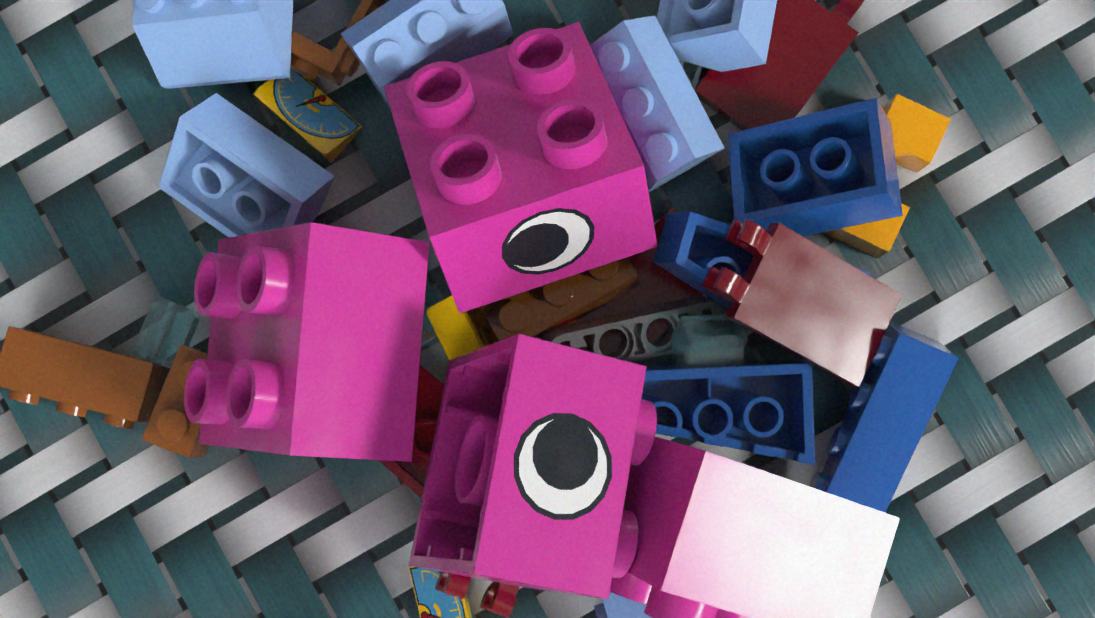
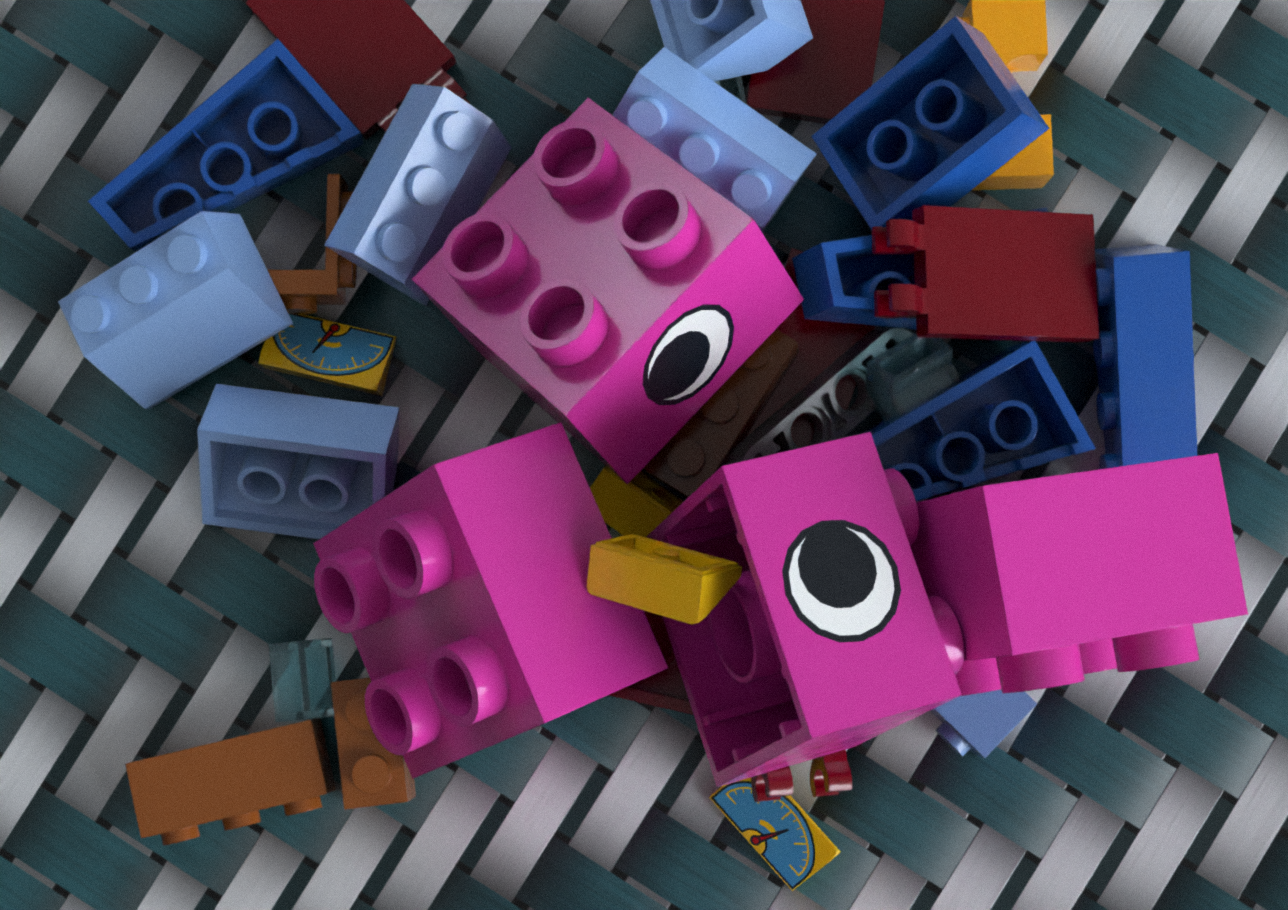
camera: 30 degrees left, 0 degrees up
none -> yellow slope [587,534,742,625]

